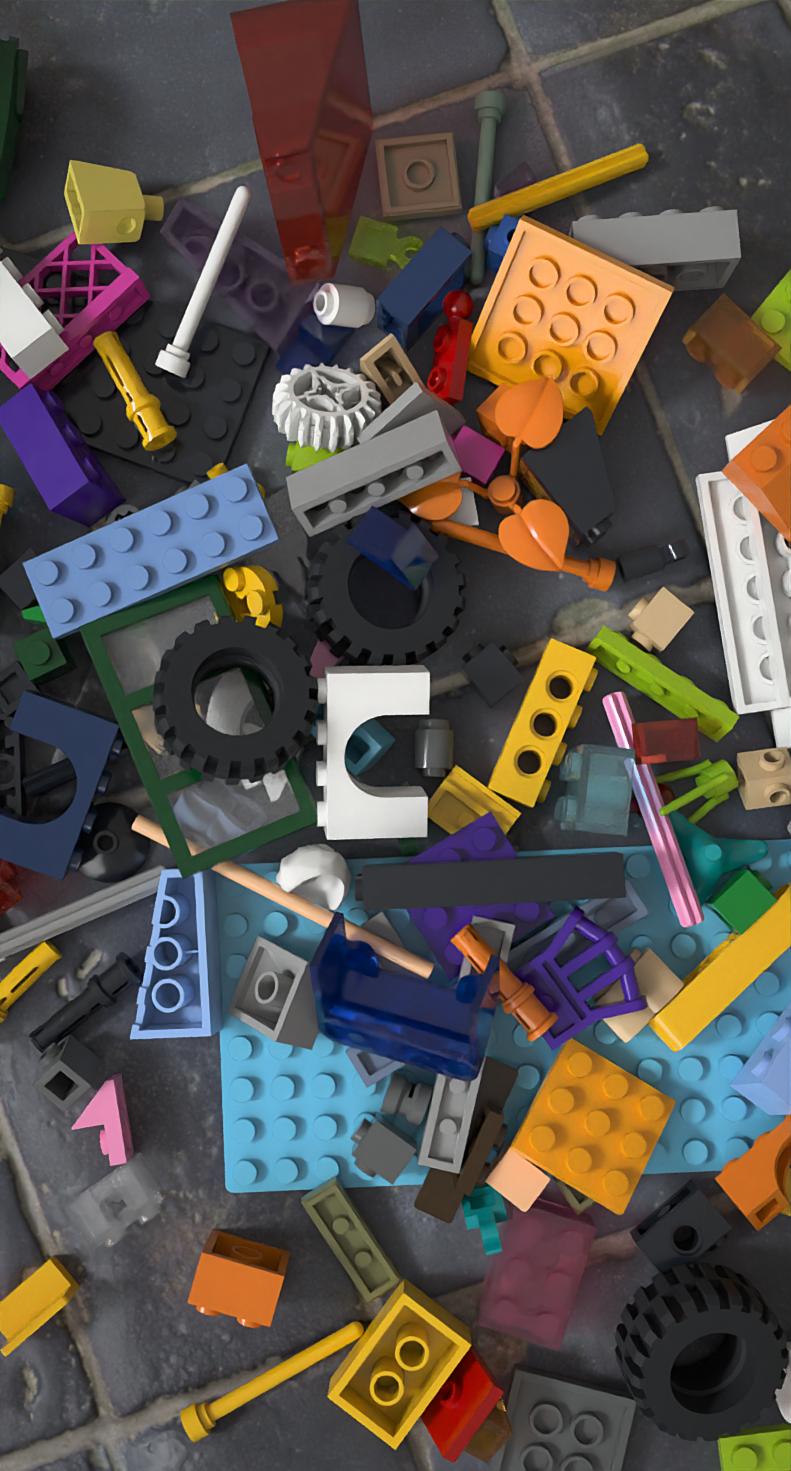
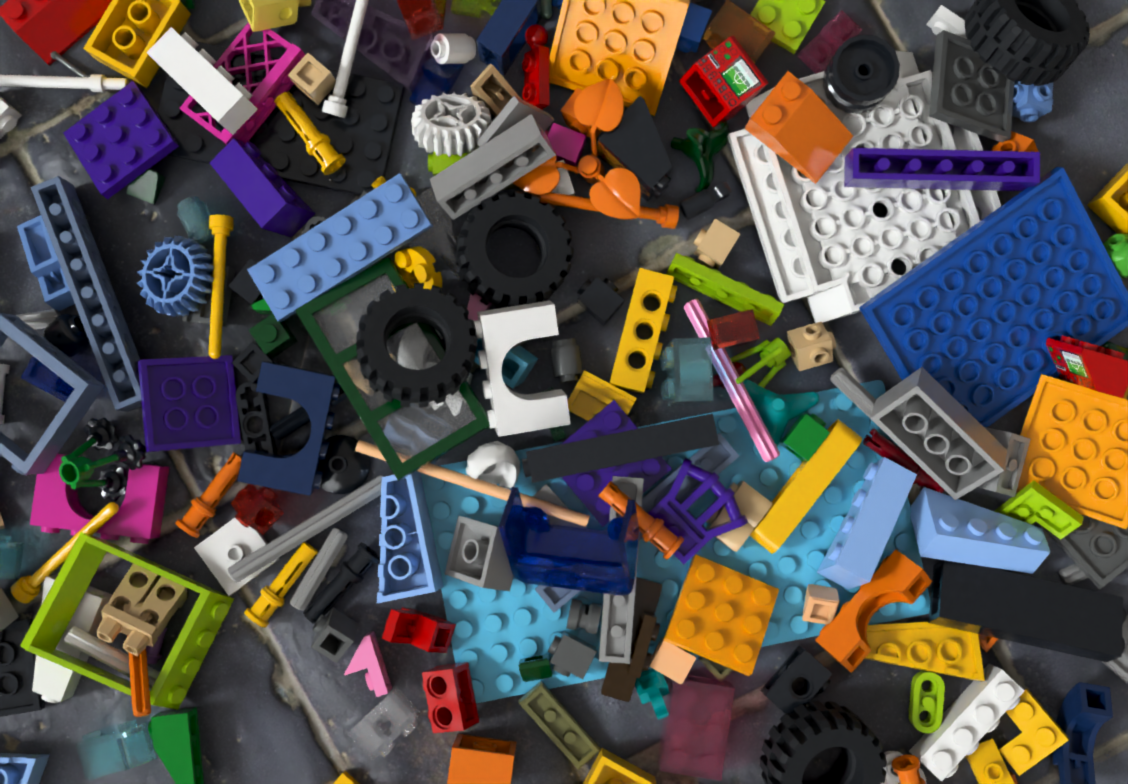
camera: 10 degrees left, 0 degrees up
clear blue slope [346,505,439,591] -> none
none -> tan brick [288,53,336,105]
none -> light grey axle [290,528,348,611]
none -> red brick [382,607,456,653]
none -> red brick [422,662,479,733]
none -> dark green slope [518,654,552,682]
none -> dark green piece [671,121,730,193]
none -> blue brick [676,2,712,53]
none -> red slope [679,35,769,128]
none -> light nougat slope [802,584,840,625]

